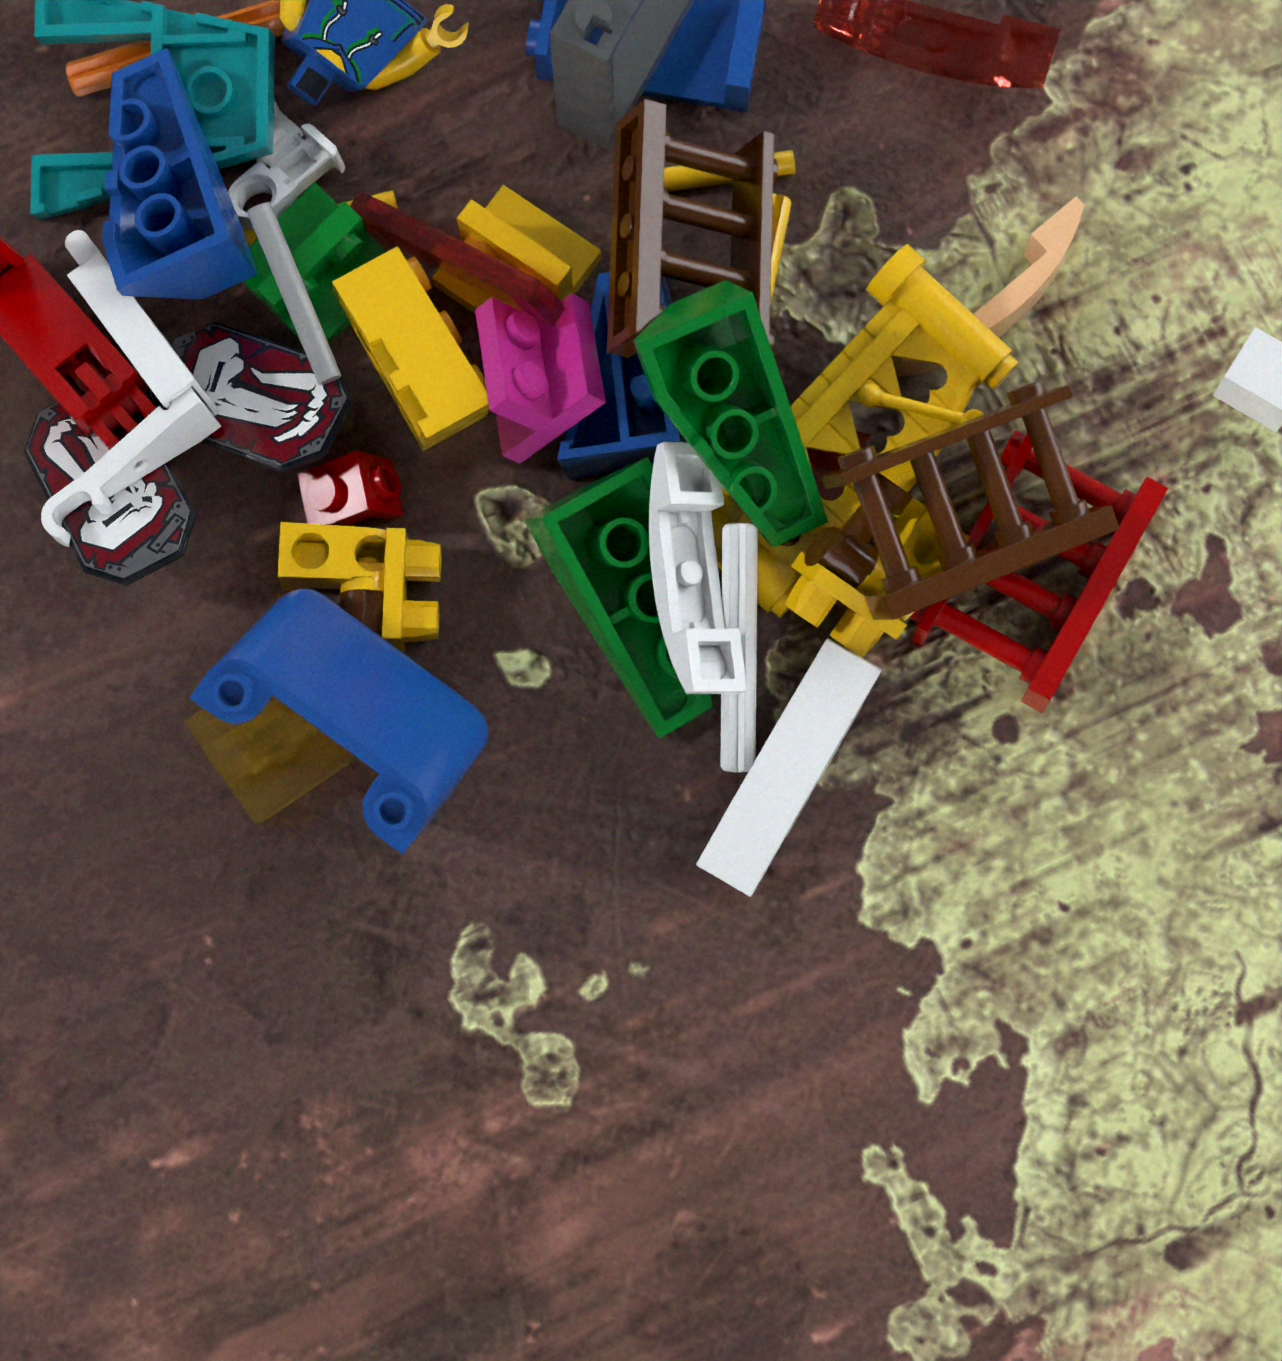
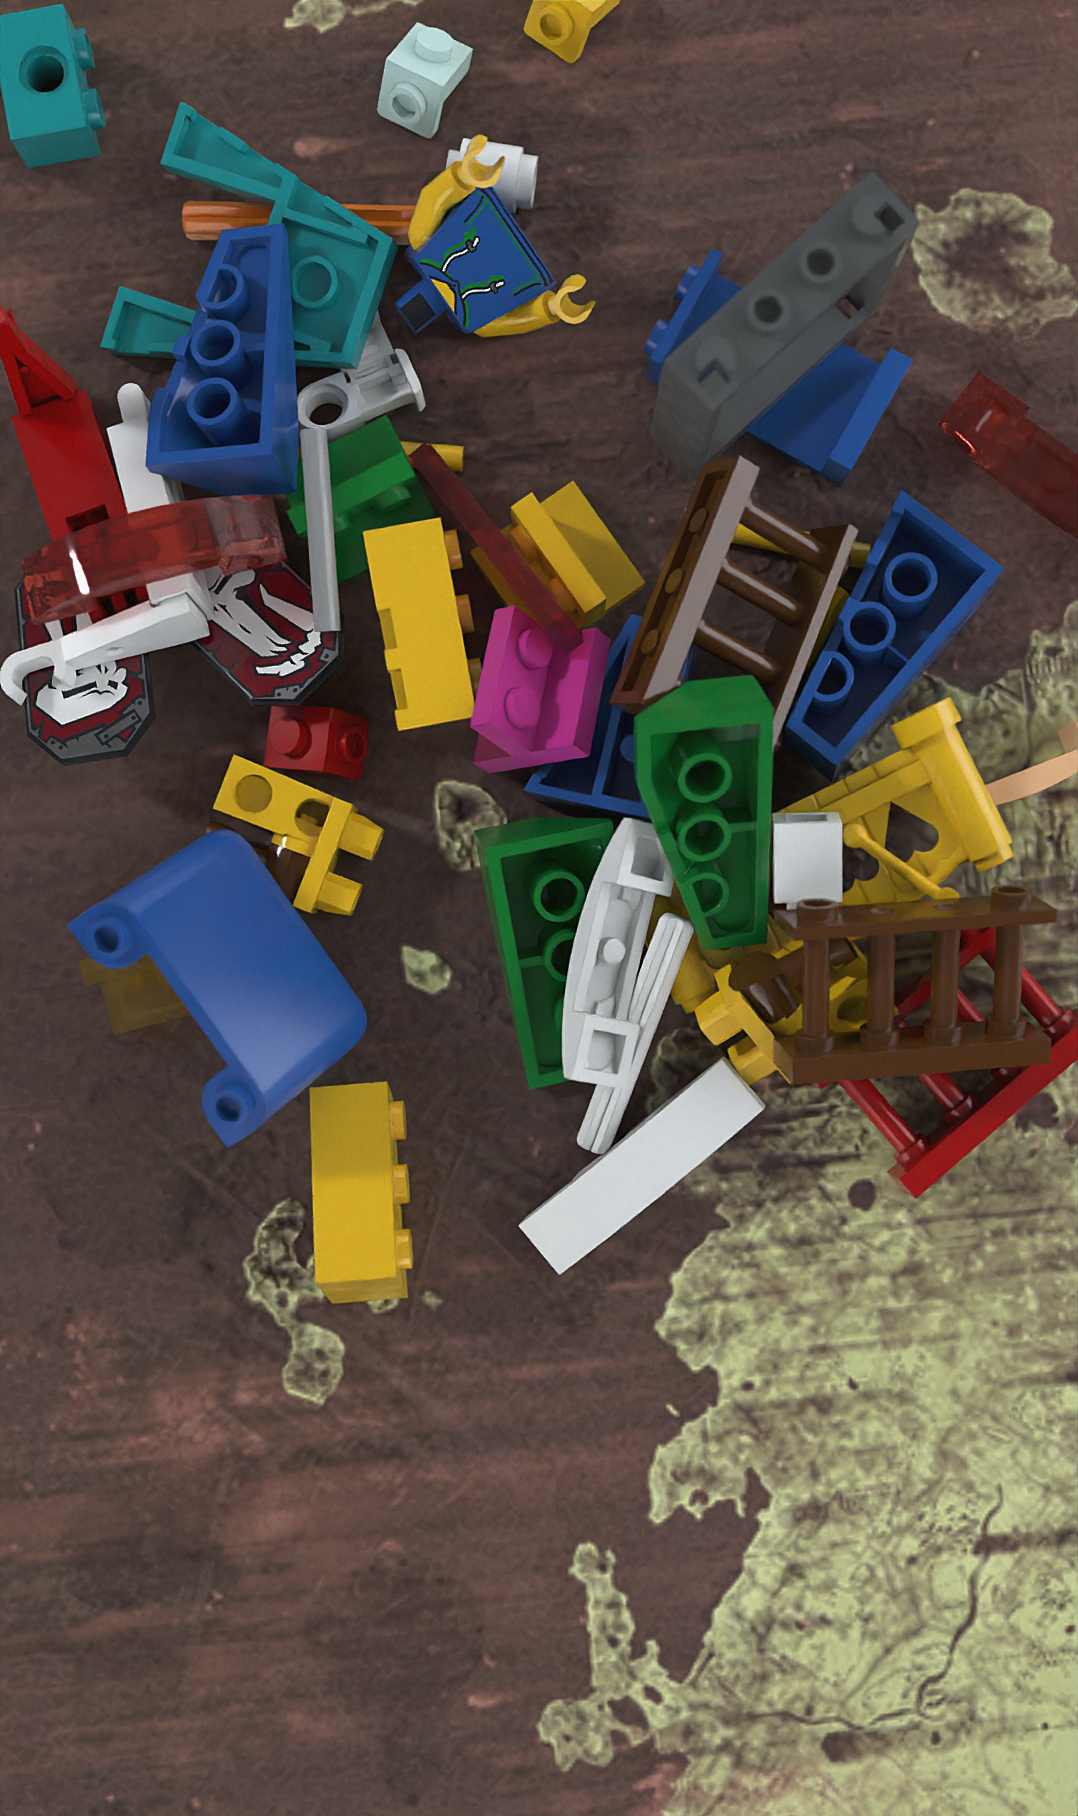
camera: 15 degrees right, 10 degrees up
none -> clear red slope [21,495,288,626]
none -> yellow wedge [309,1082,413,1304]
none -> white brick [771,812,842,909]
none -> blue wedge [782,490,1004,782]

